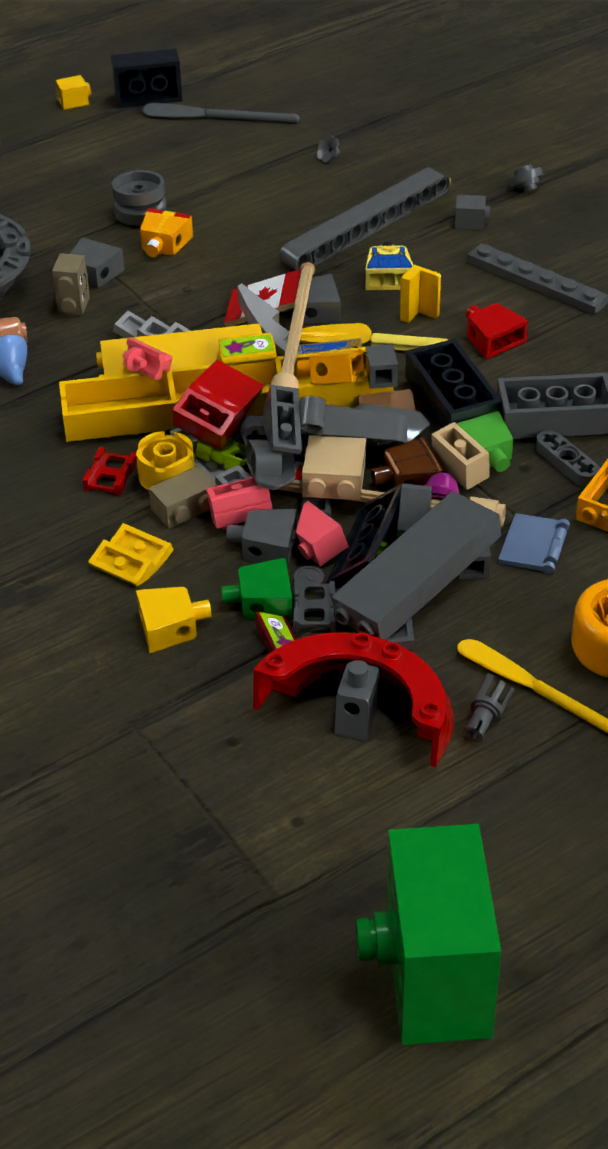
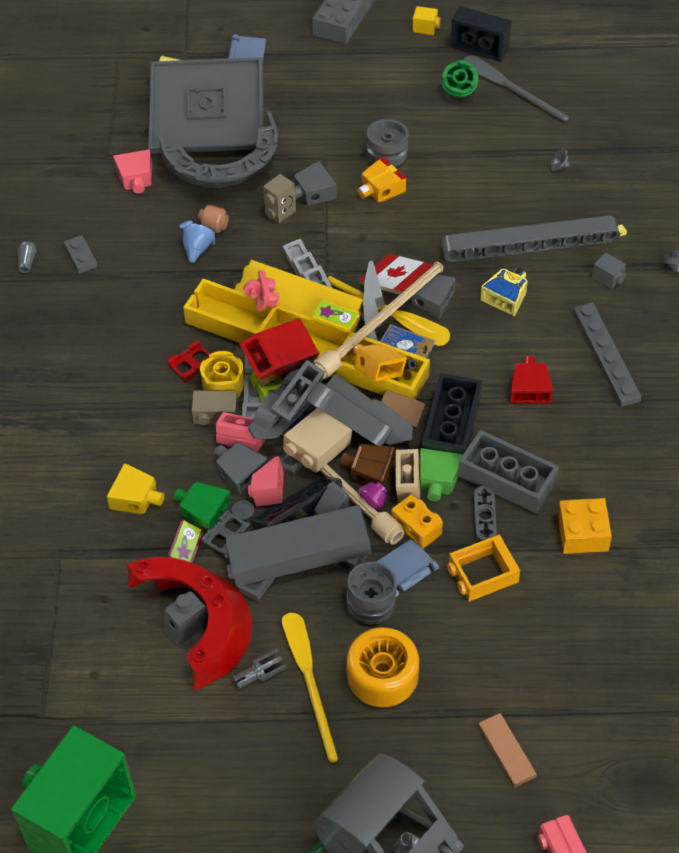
camera: 35 degrees right, 10 degrees up
yellow slope [88,523,174,587] -> none
dark grey brick [366,344,398,389] -> none
light yellow axle [371,333,448,351] -> none
yellow panel [400,265,441,323] -> none
none -> dark grey wheel [346,562,397,625]
none -> light orange brick [391,494,443,549]
none -> green cone [441,60,479,97]

